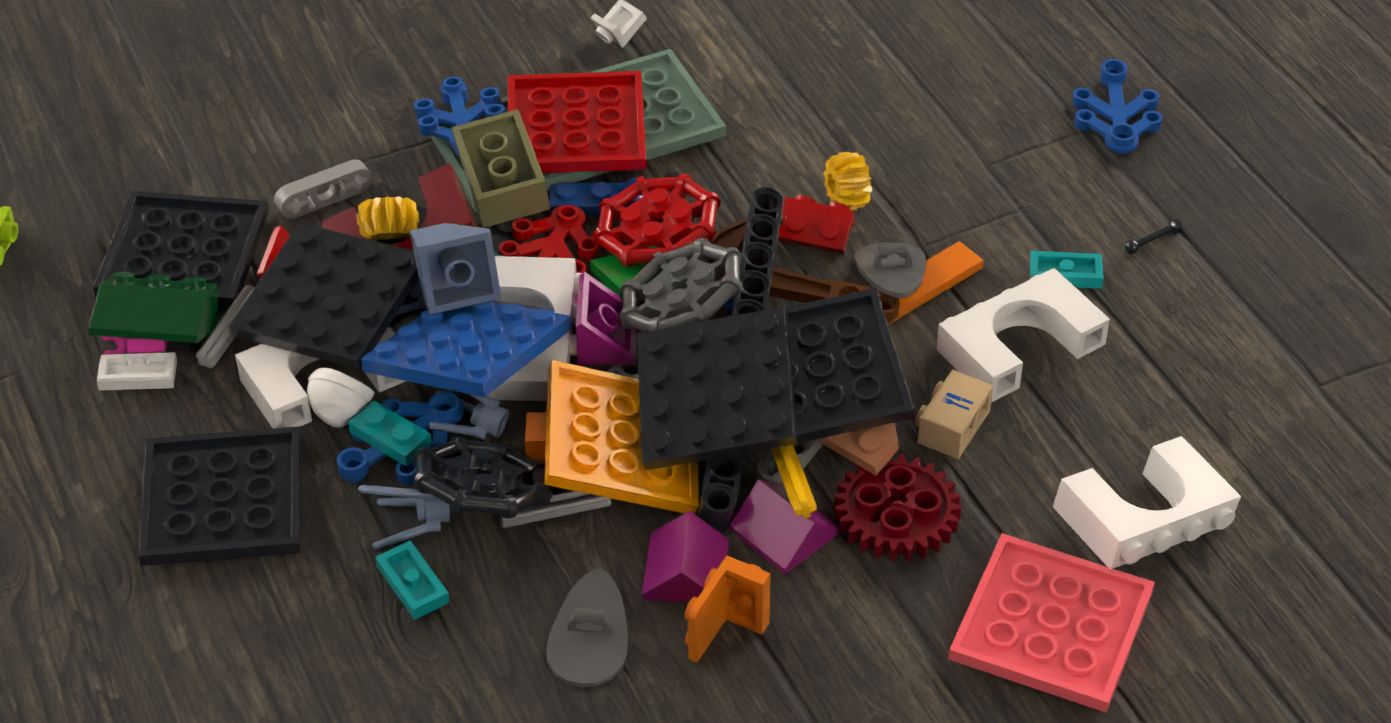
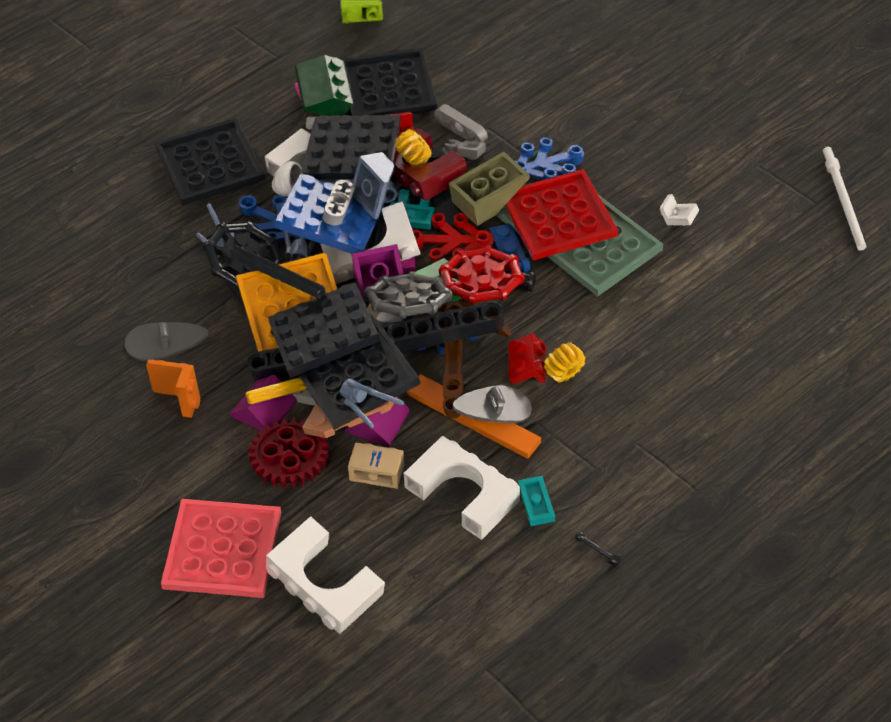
camera: 75 degrees right, 5 degrees up
white plate [96,352,177,390] -> none
teal plate [348,400,432,467] -> none
teal plate [375,541,450,620] -> none
magenta slope [642,511,729,603] -> none
blue plant [1072,59,1163,154] -> none
none -> black axle [229,246,326,299]
none -> light grey beam [322,180,355,225]
none -> sand blue plant [340,379,404,428]
none -> light grey plate [445,140,486,160]

